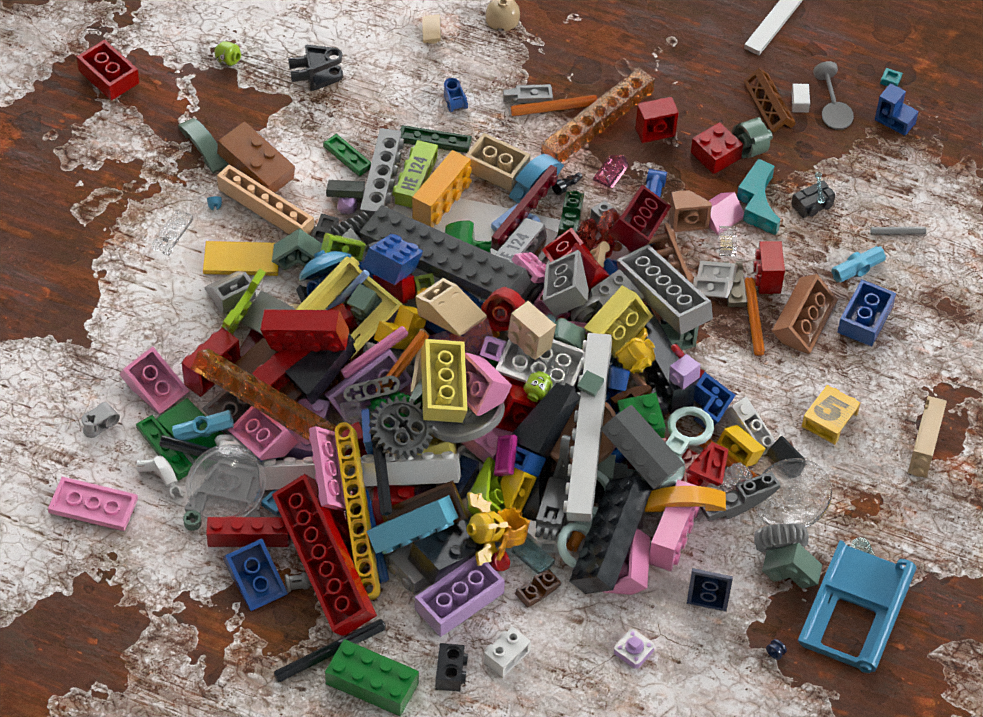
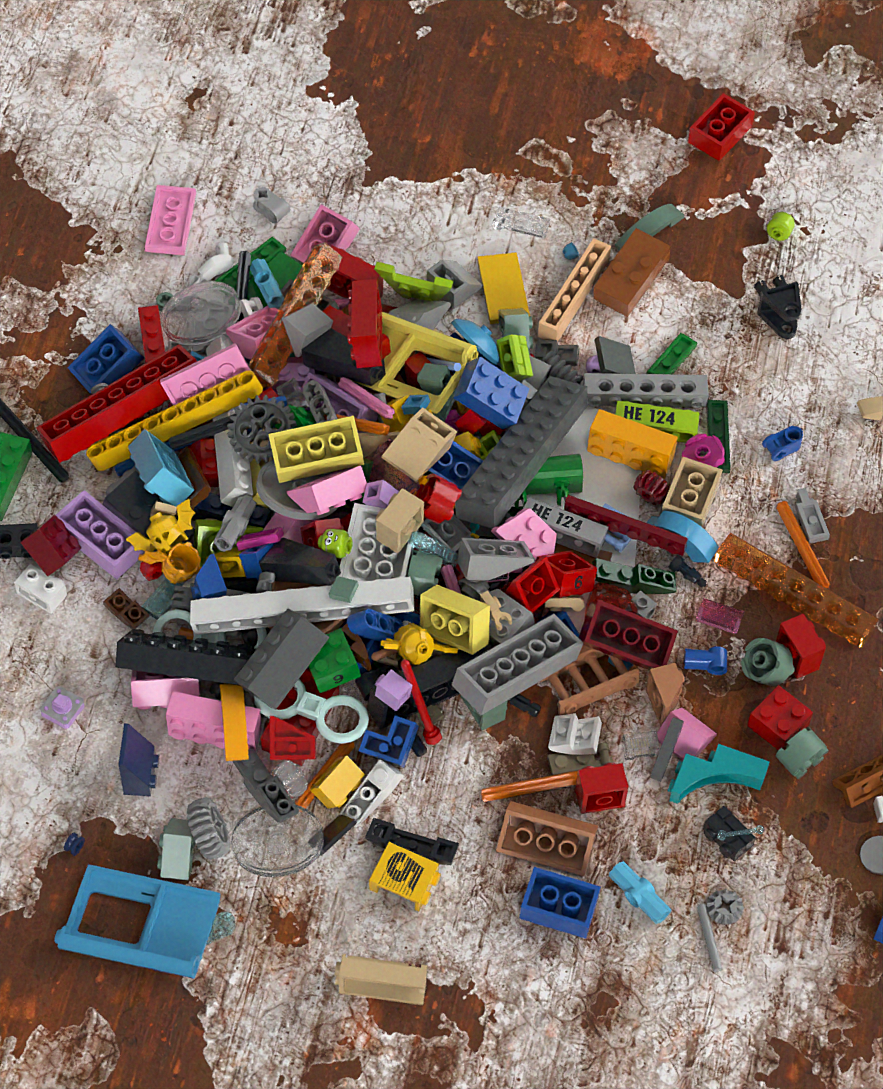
camera: 80 degrees right, 5 degrees up
none -> dark red brick [20,514,82,576]
none -> tan tile [150,501,177,517]
none -> blue slope [191,554,227,600]
none -> light grey piece [214,494,256,552]
none -> light grey slope [282,303,333,357]
none -> black slope [365,818,459,865]
none -> dark azure plate [401,394,431,415]
none -> tan plate [480,590,512,630]
none -> dark red gear [633,470,670,505]
none -> dark grey beam [650,717,684,782]
none -> dark pink plate [682,434,725,468]
none -> light grey gear [706,888,744,925]
none -> sand green brick [741,638,794,686]

